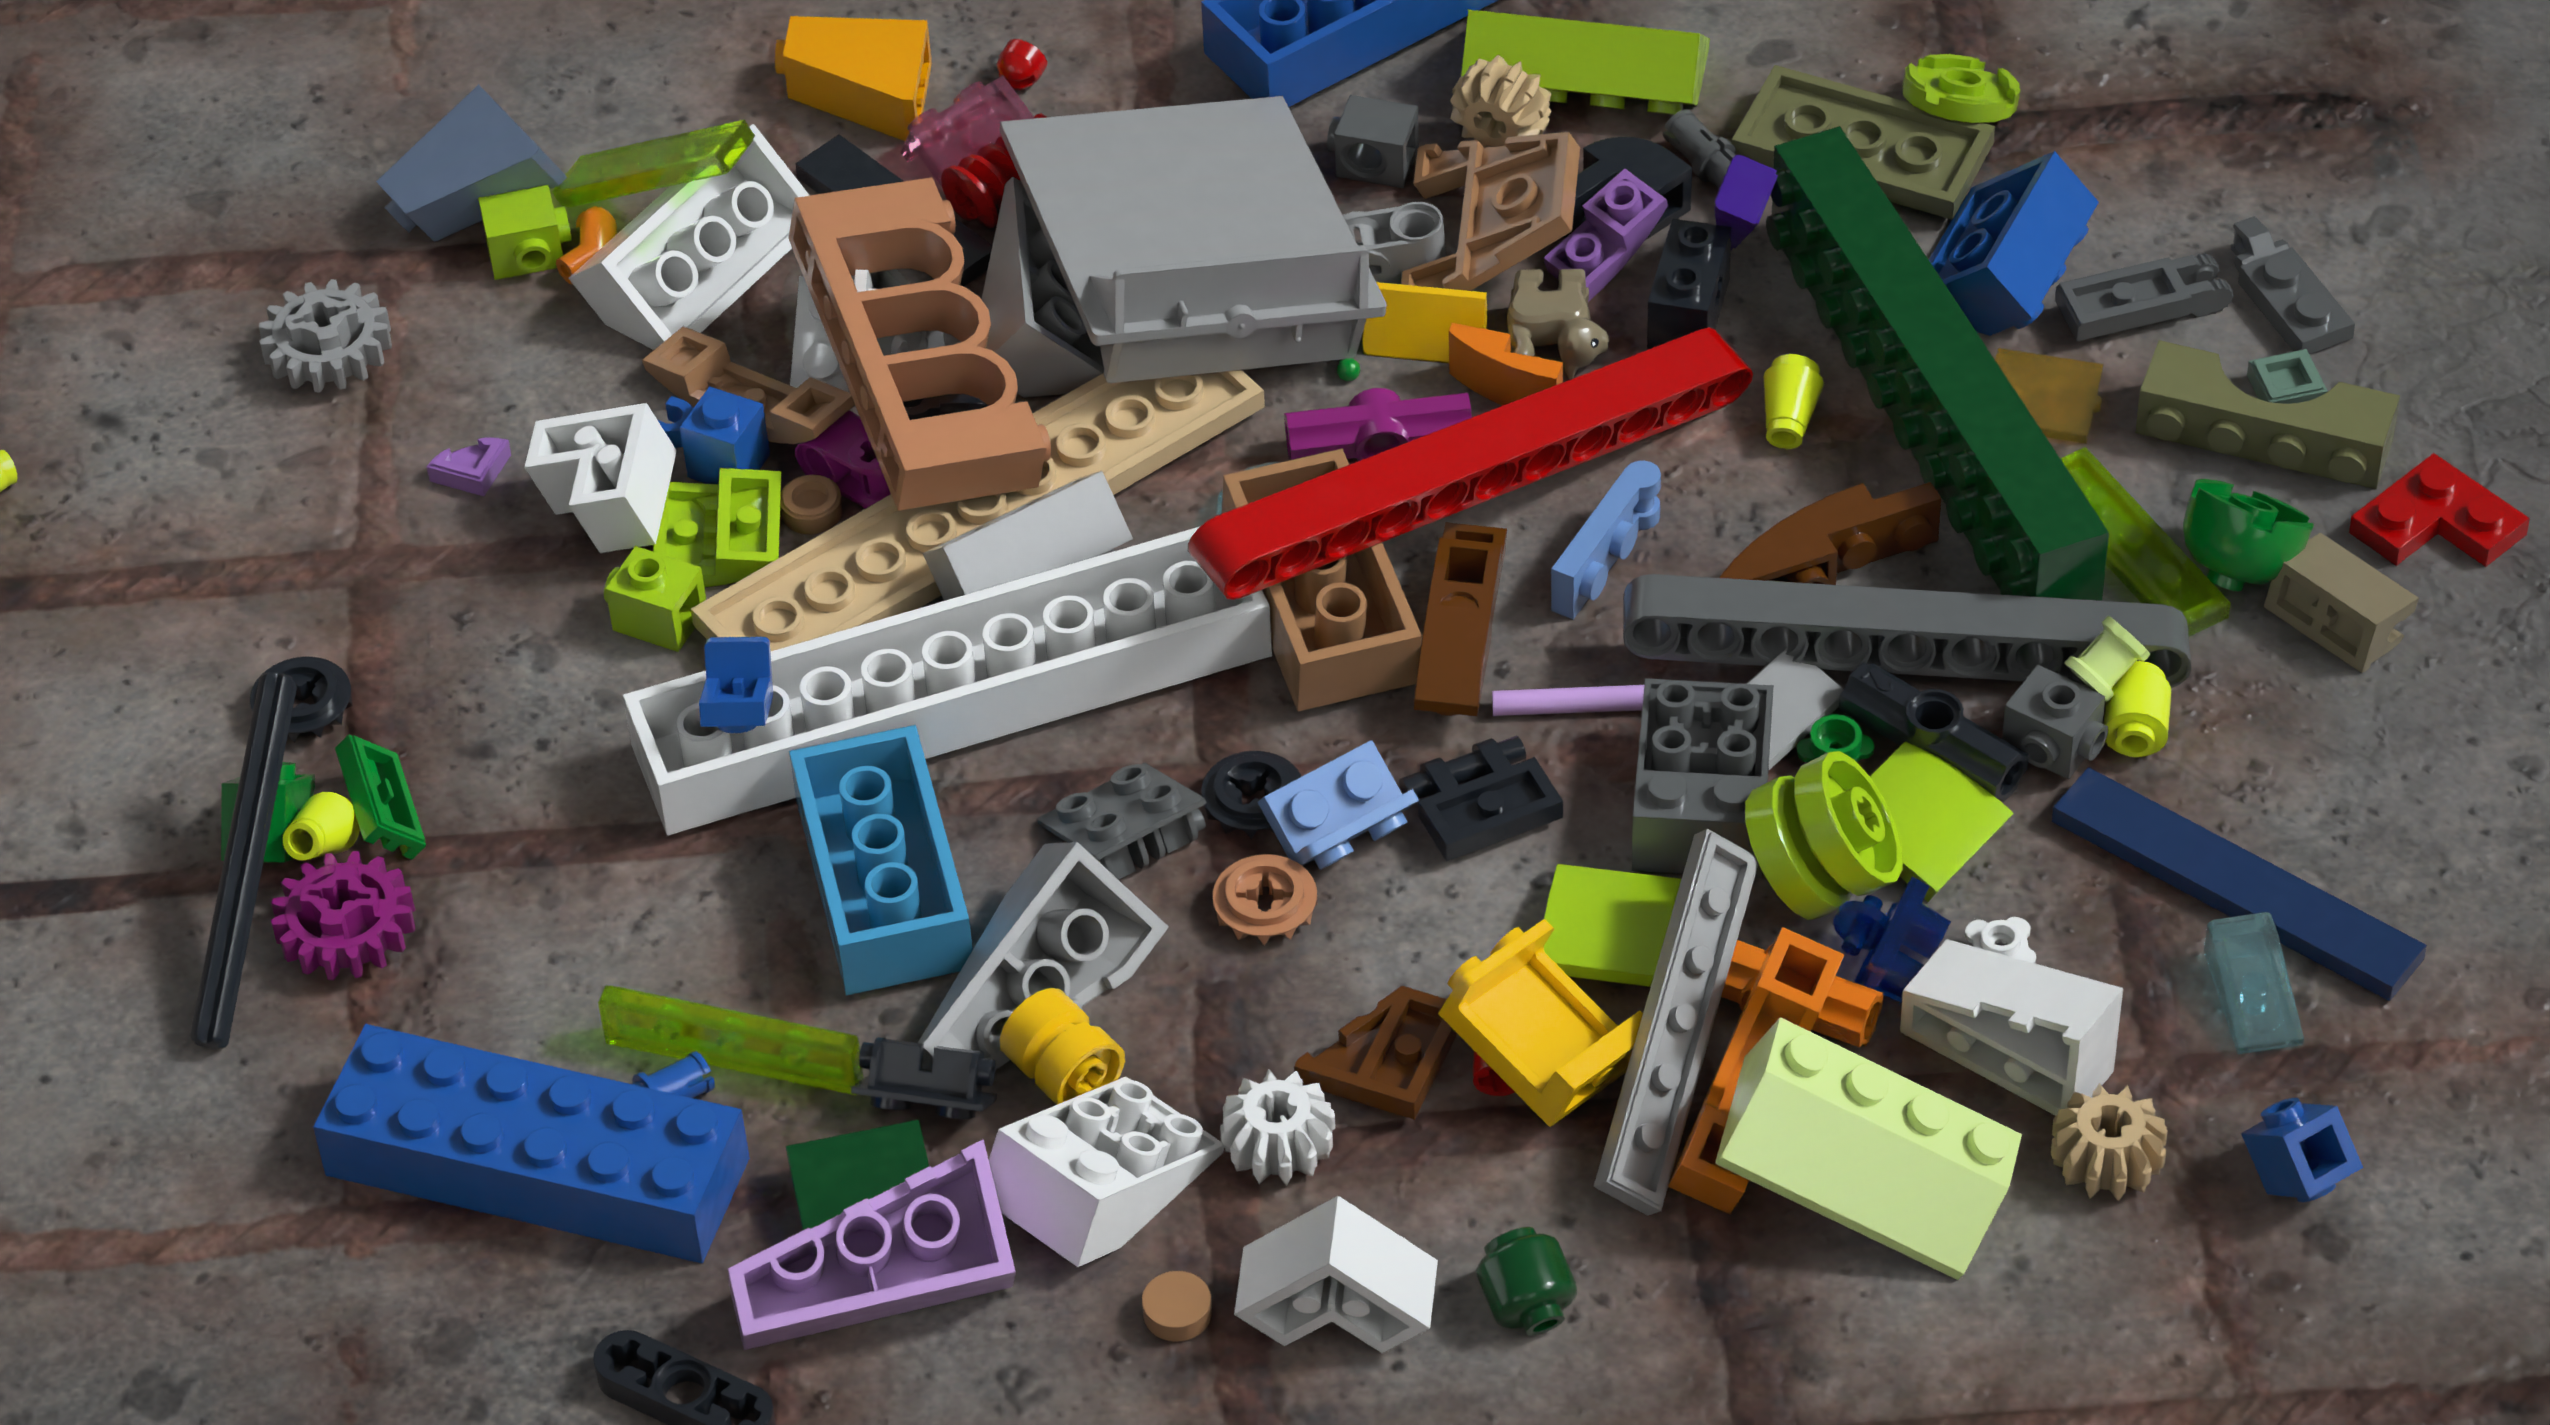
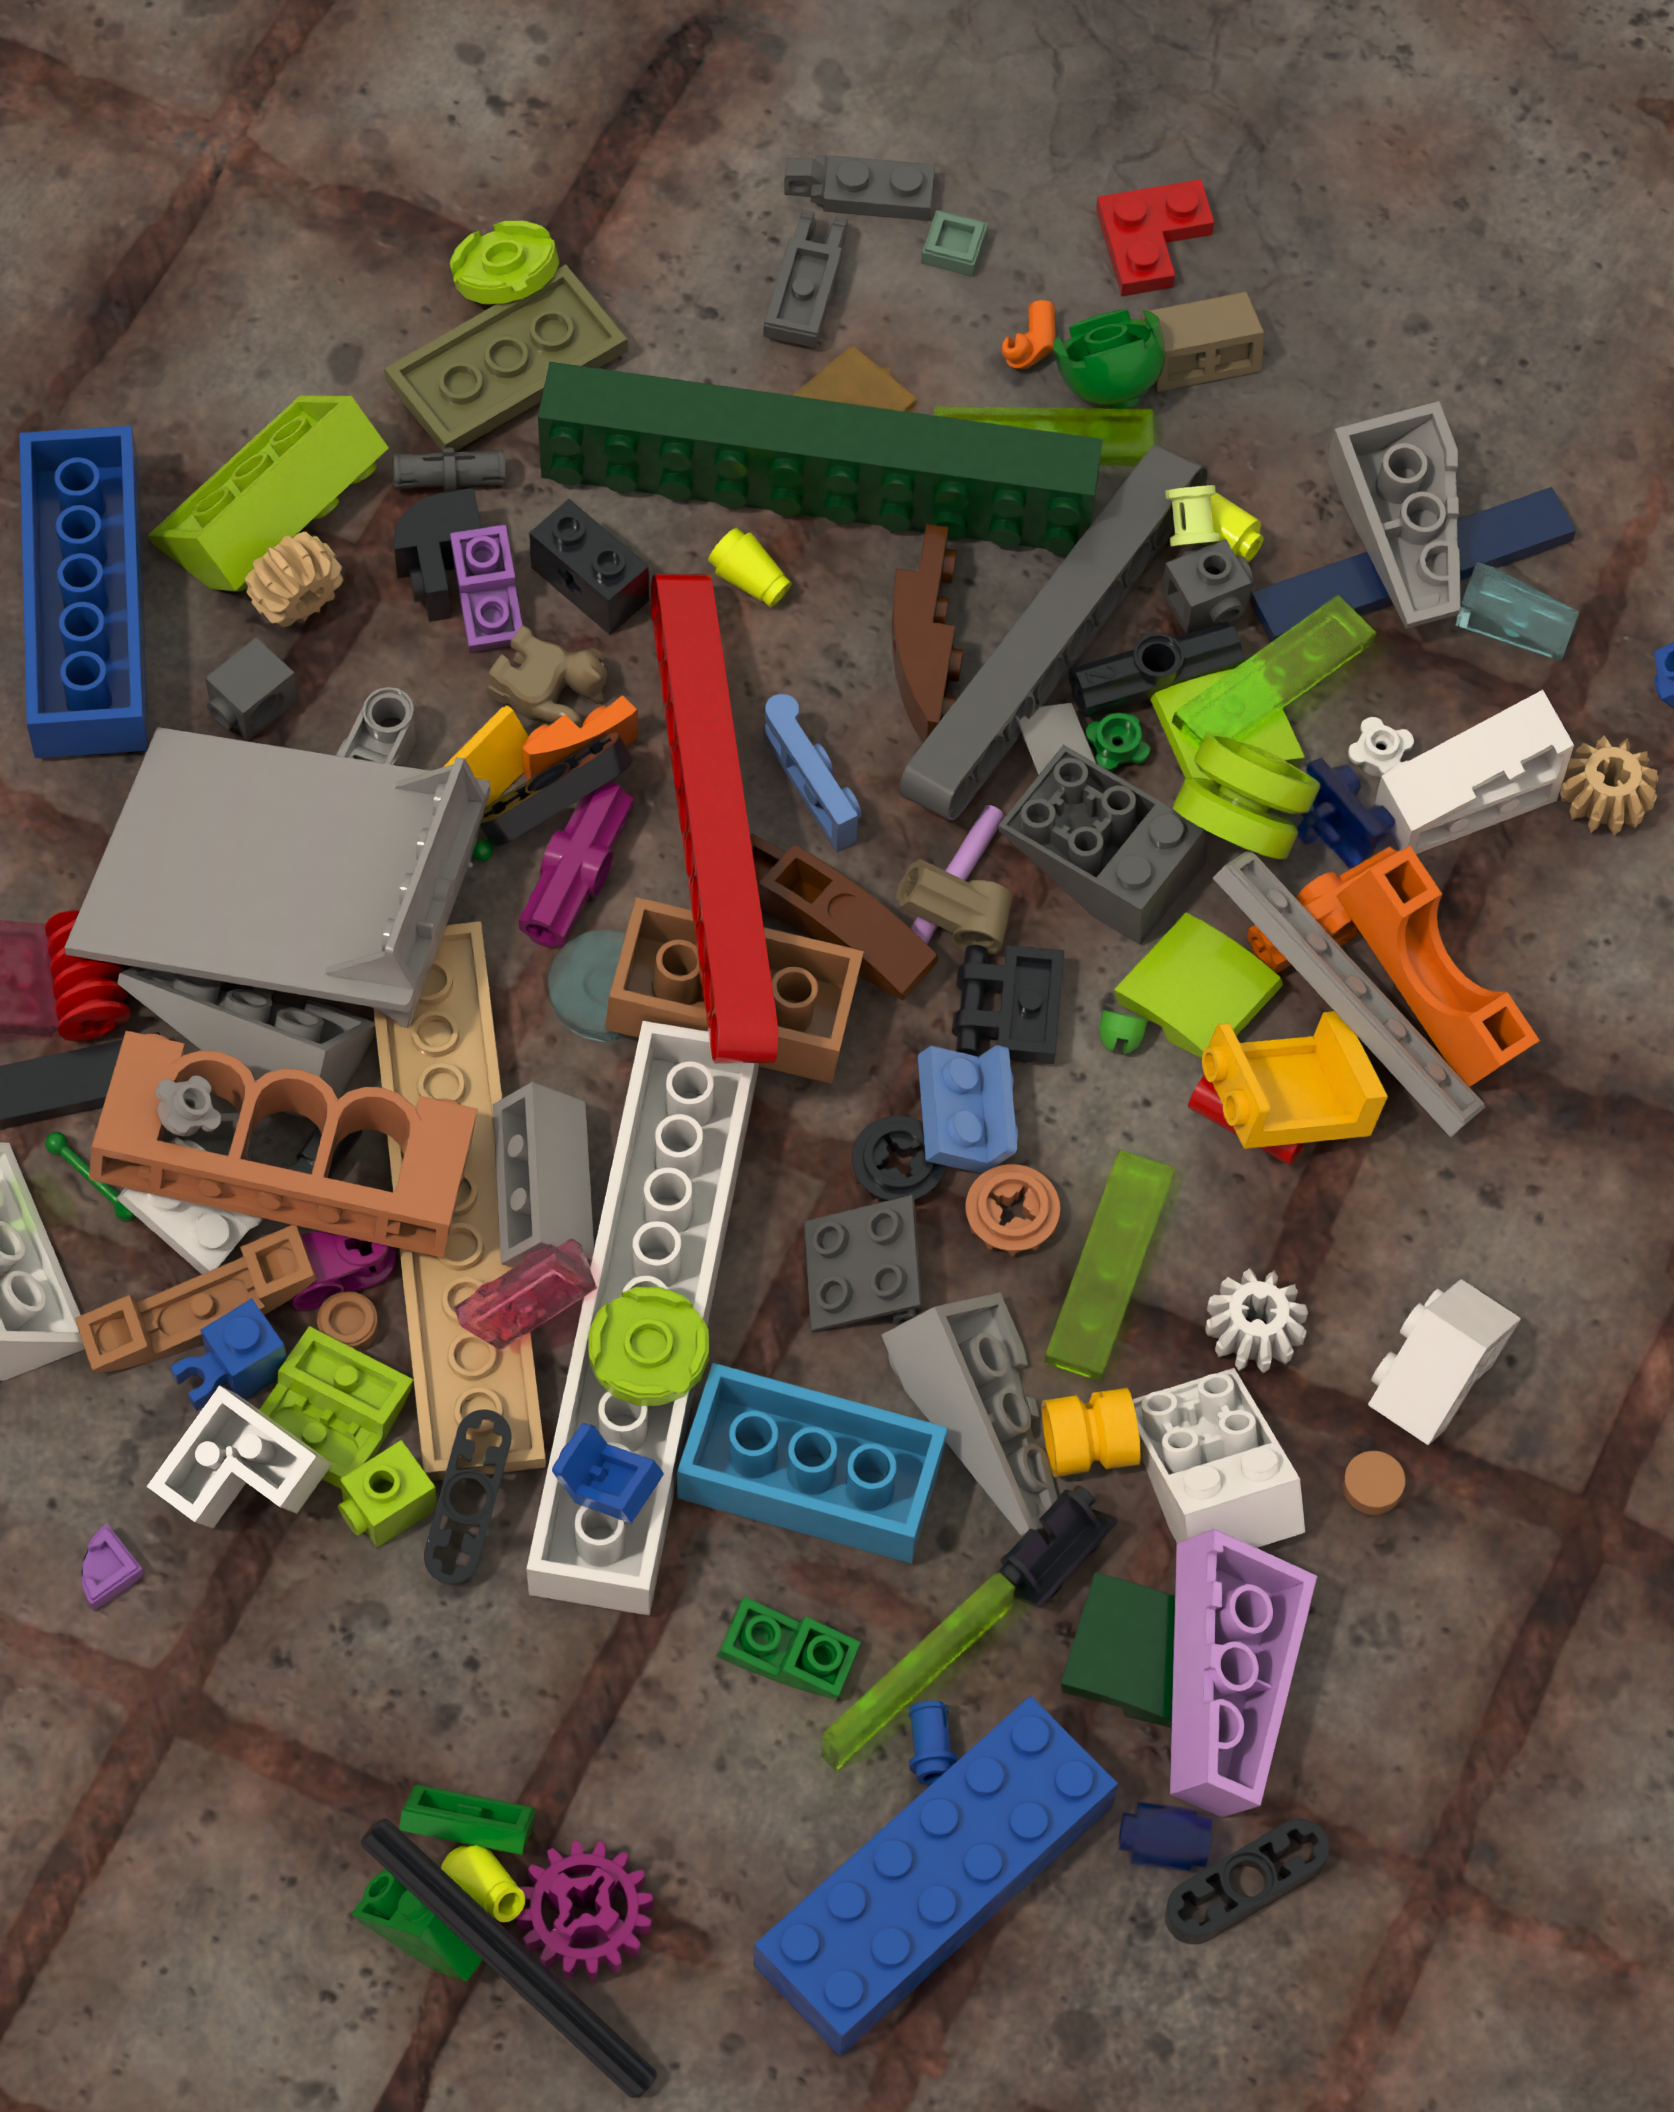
camera: 65 degrees left, 15 degrees up
black gear [250,656,353,743] -> none
reddish brown wing [1294,986,1457,1120] -> none
medium nougat wing [1401,132,1580,291] -> none
dark green head [1476,1227,1577,1335] -> none
dark purple slope [1714,155,1778,250] -> none
yellowish green slope [1715,1017,2022,1280] -> none
blue slope [1929,151,2099,336] -> none
olive arch [2135,340,2400,489] -> none
none -> light grey plate [155,1076,221,1136]
none -> black beam [424,1409,512,1585]
none -> clear pink bracket [454,1239,597,1351]
none -> black beam [480,733,633,846]
none -> lime tile [588,1287,709,1406]
none -> green slope [716,1596,861,1700]
none -> dark tan piece [895,859,1013,956]
none -> orange arm [1001,300,1056,370]
none -> clear neon green tile [1044,1150,1175,1381]
none -> bright green hinge [1099,1010,1148,1055]
none -> clear blue brick [1118,1801,1212,1872]
none -> clear neon green tile [1172,595,1376,749]
none -> light grey wedge [1326,401,1460,629]

